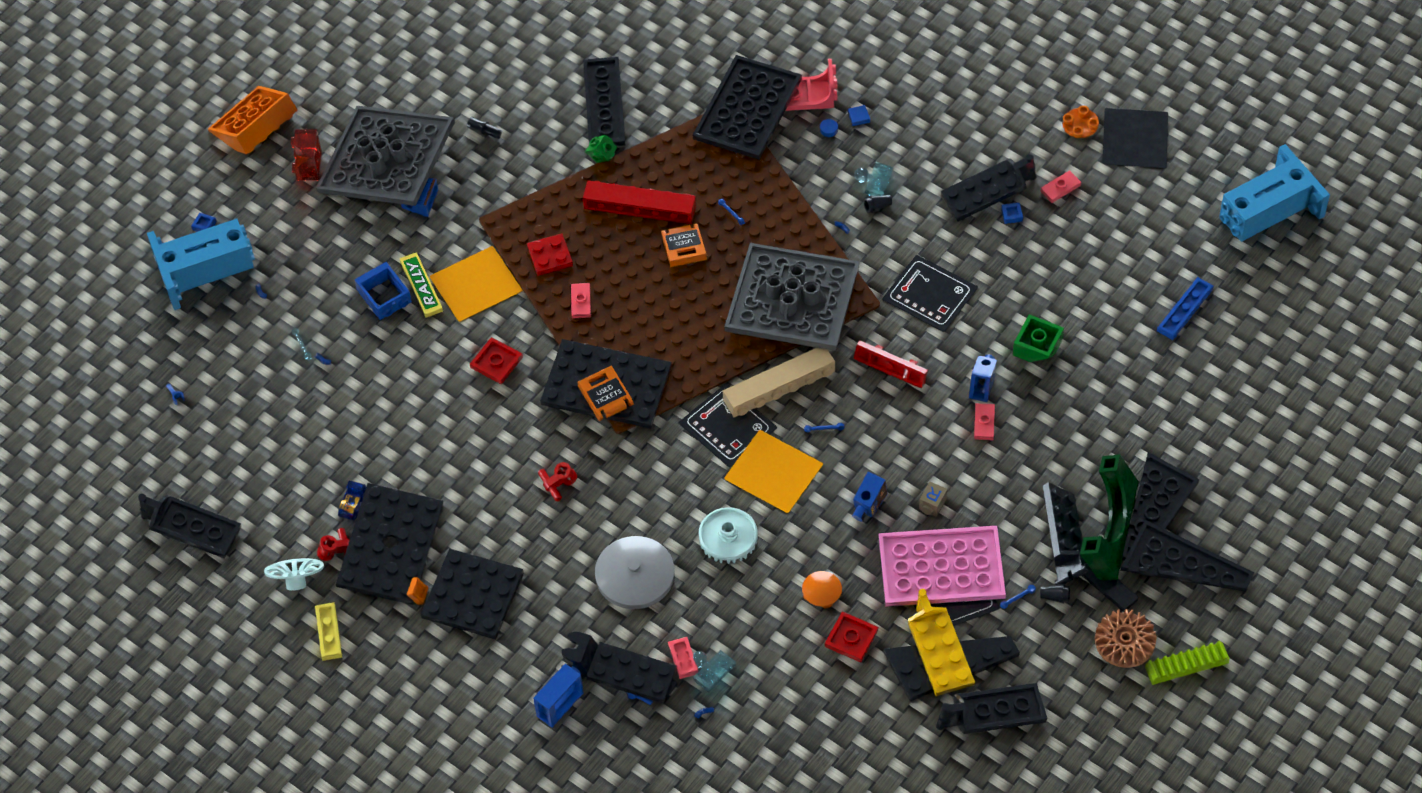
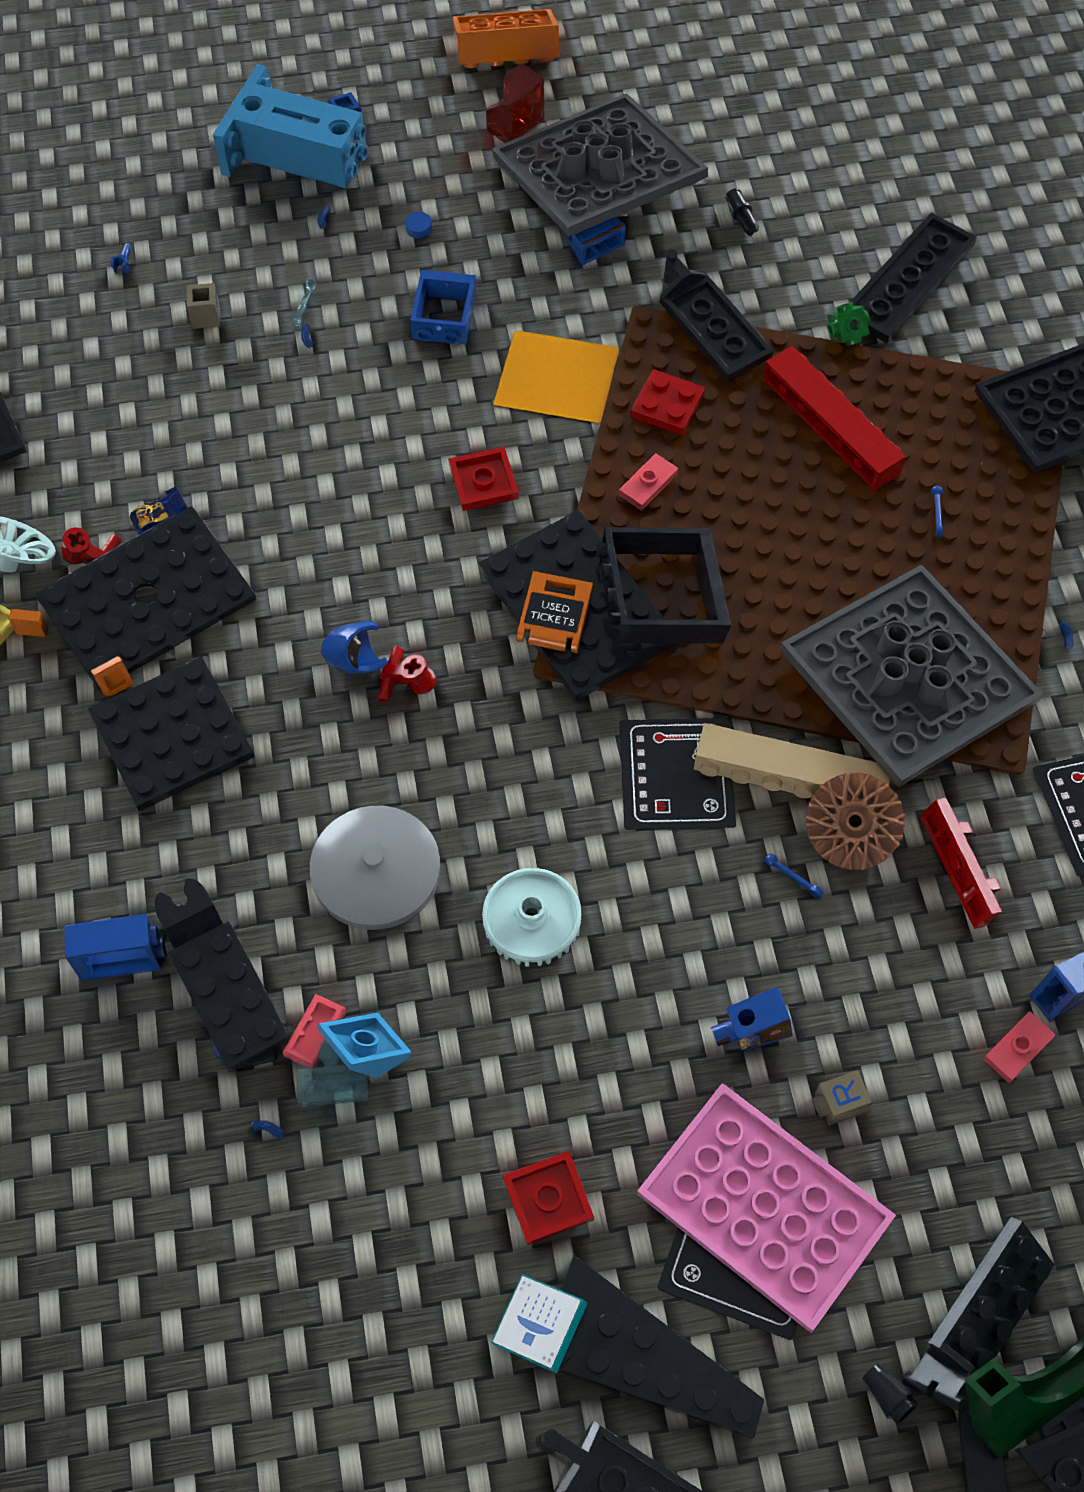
camera: 40 degrees right, 5 degrees up
tile [399,252,443,318] -> none
orange container [661,223,707,267] -> none
light orange sticker [724,430,823,513] -> none
orange dish [802,571,842,608] -> none
yellow hinge [908,589,975,696] -> none
blue hinge [1000,585,1036,609] -> none
none -> orange tile [8,609,48,637]
none -> dark tan brick [187,283,220,329]
none -> dark azure slope [318,1013,411,1078]
none -> blue piece [321,621,388,674]
none -> blue tile [405,212,432,238]
none -> white tile [491,1274,588,1374]
none -> black window [596,527,731,644]
none -> black hinge [659,249,774,382]
none -> nougat wheel [806,772,905,870]

